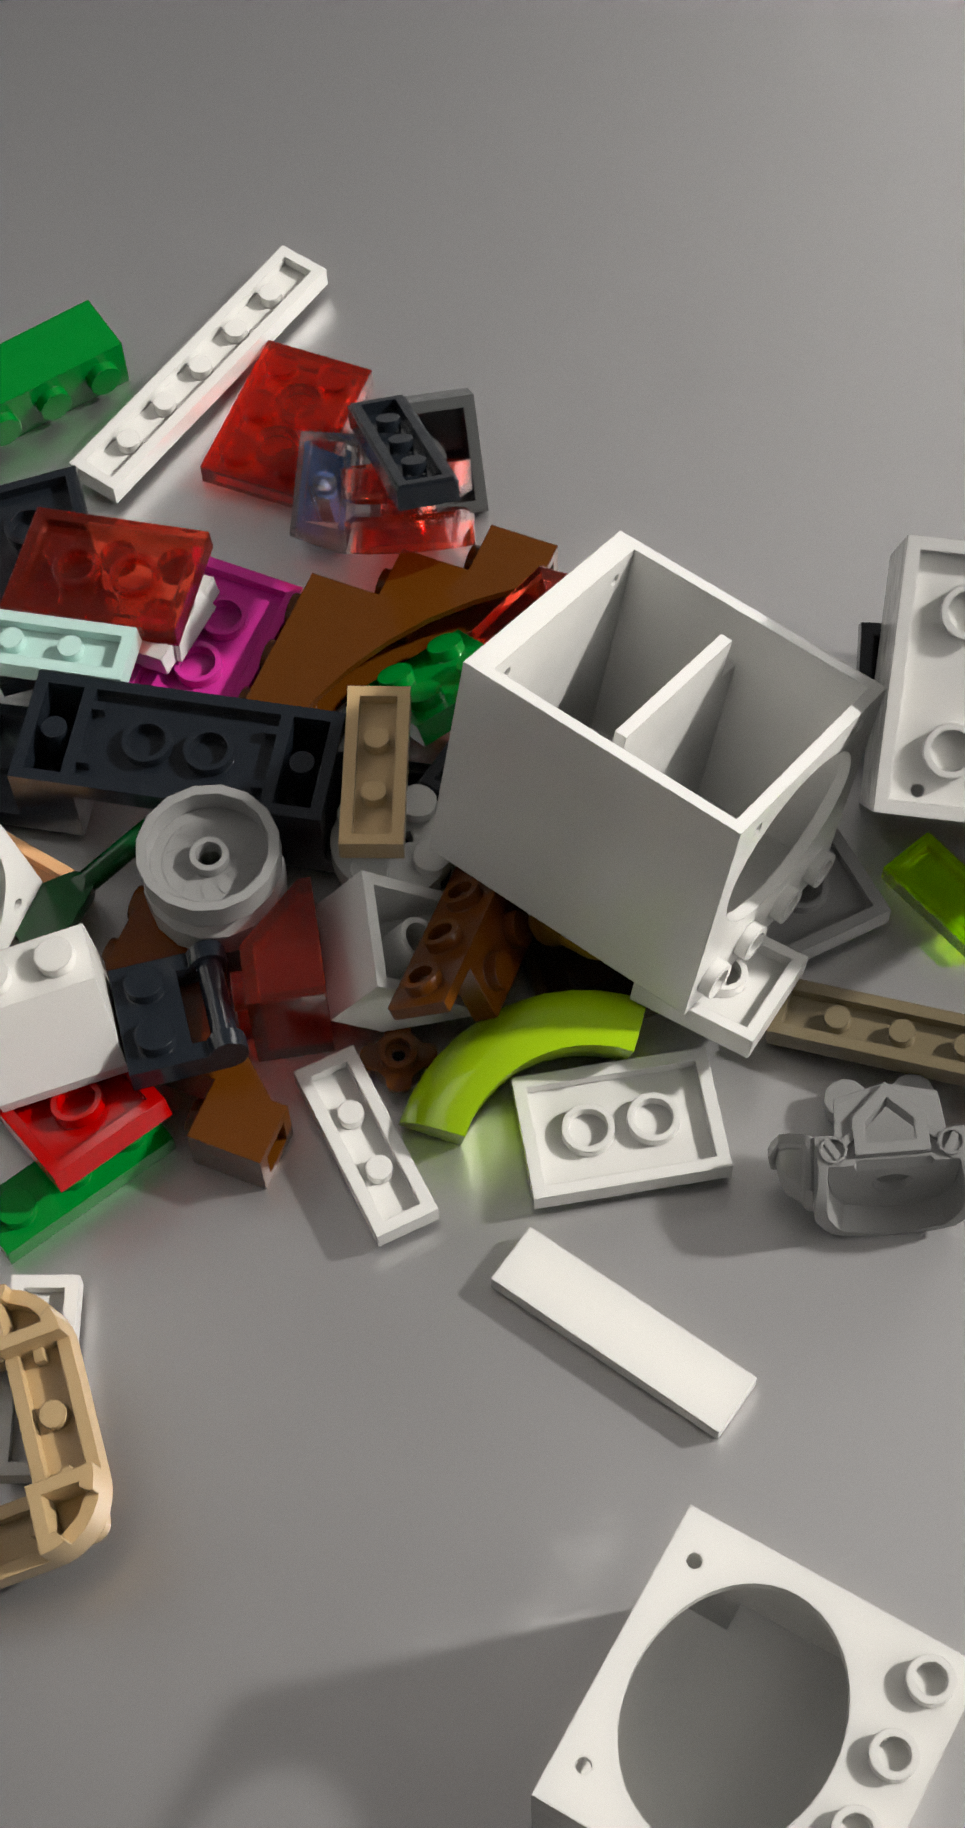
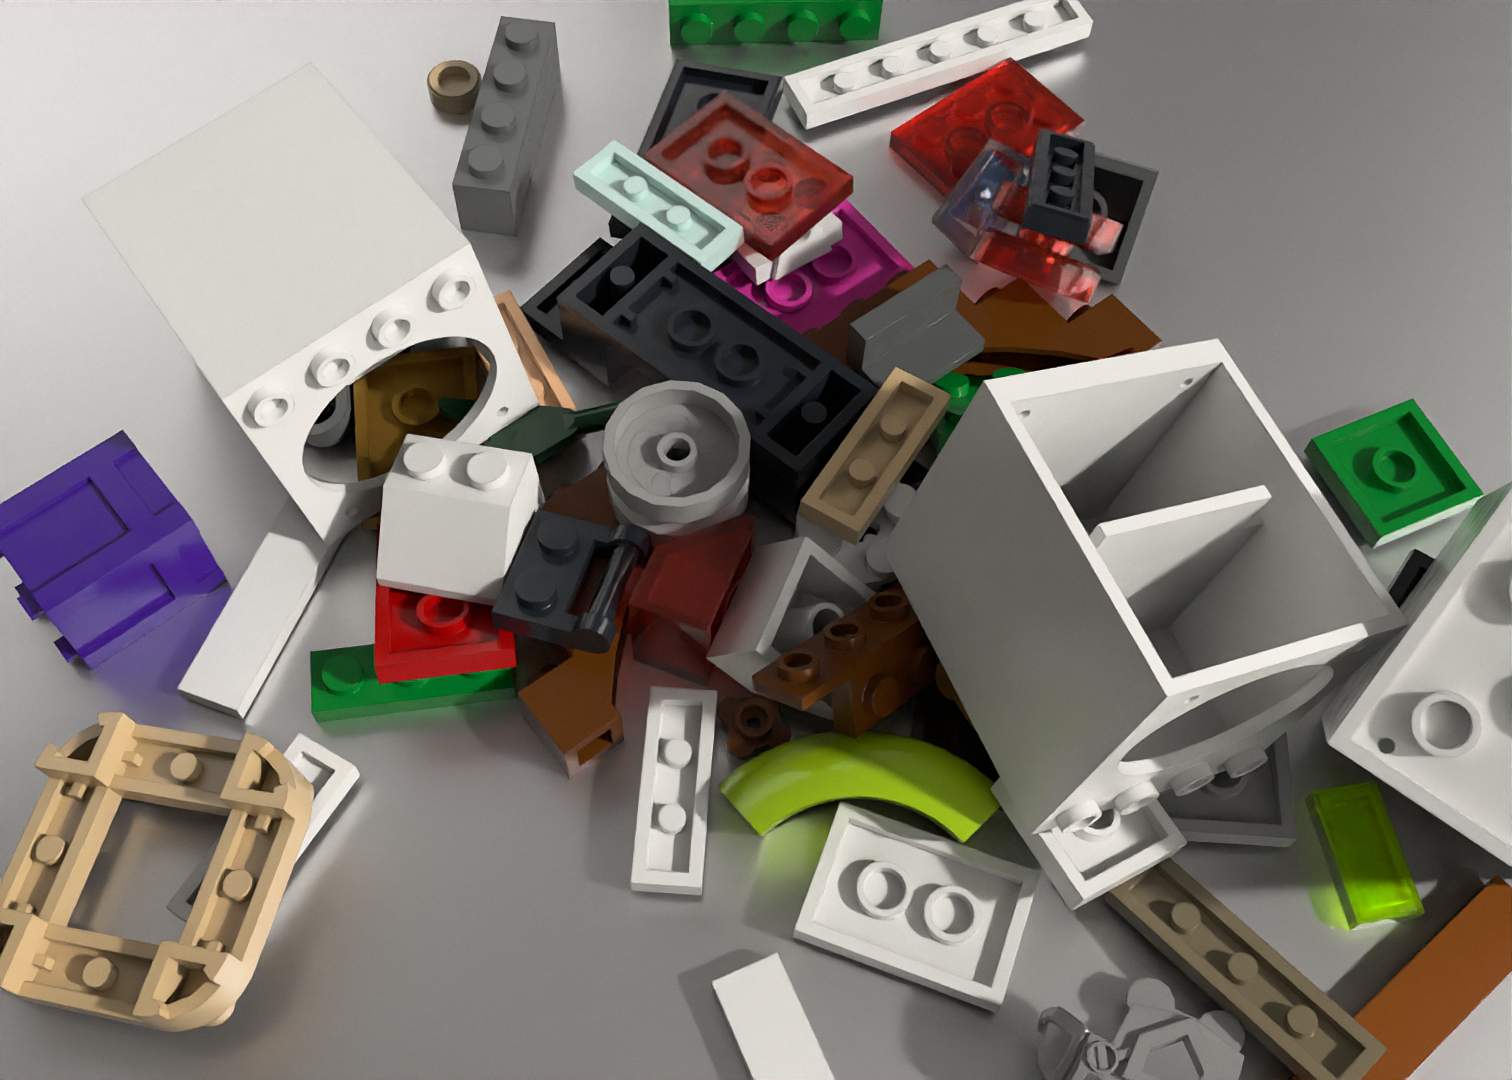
camera: 25 degrees right, 0 degrees up
none -> dark grey panel [845,264,985,390]
none -> green plate [1304,398,1484,549]

